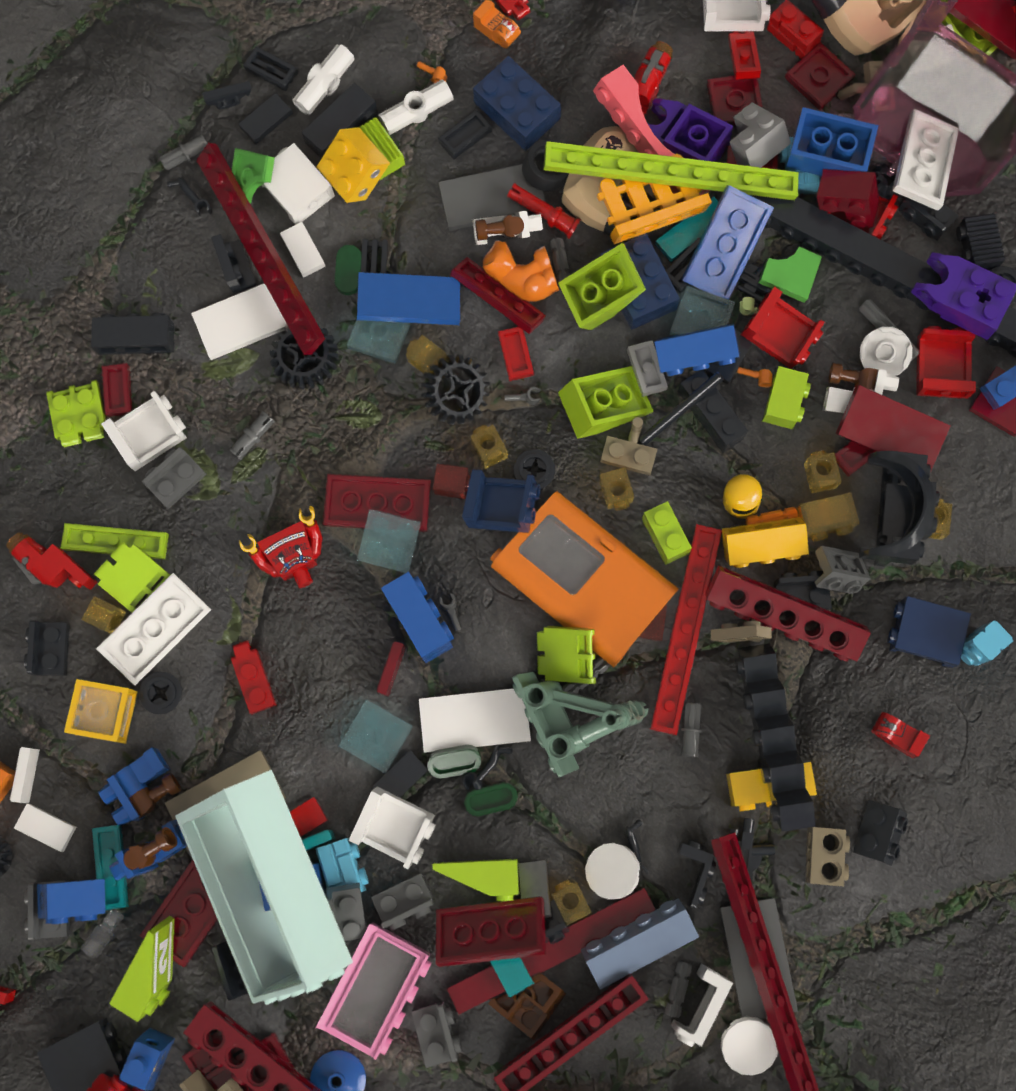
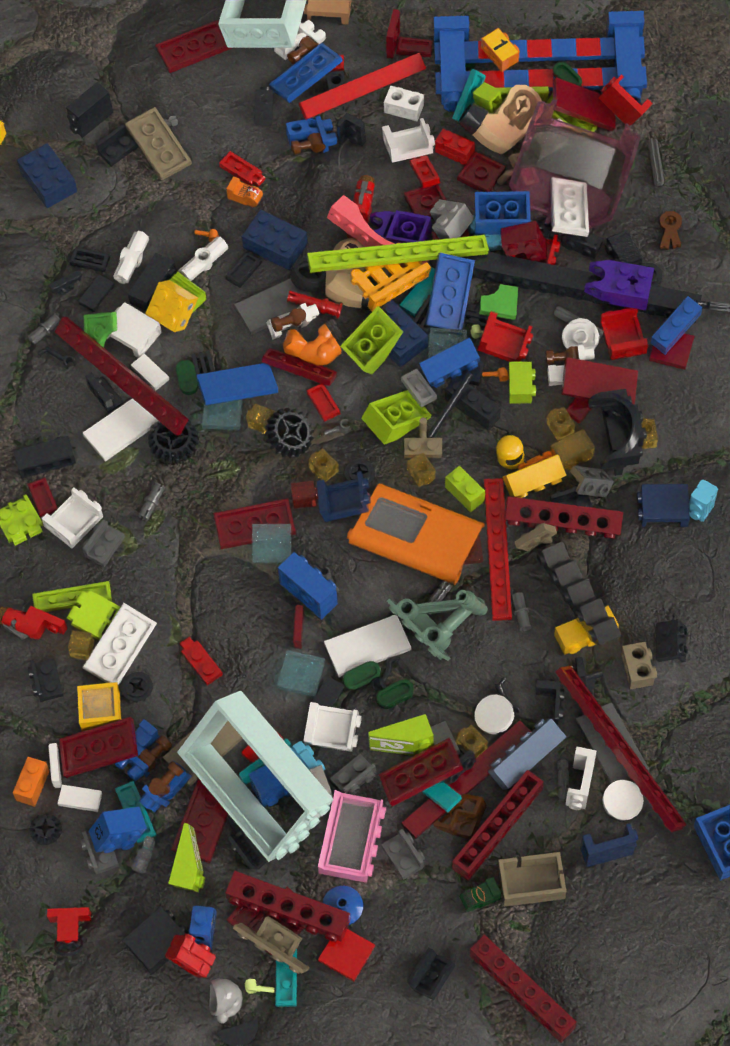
camera: 20 degrees left, 15 degrees down
red torso [239,506,323,588] -> none
lime plate [537,626,596,684] -> none
red leg [871,712,930,758] -> none
none -> dark red tile [59,717,138,778]

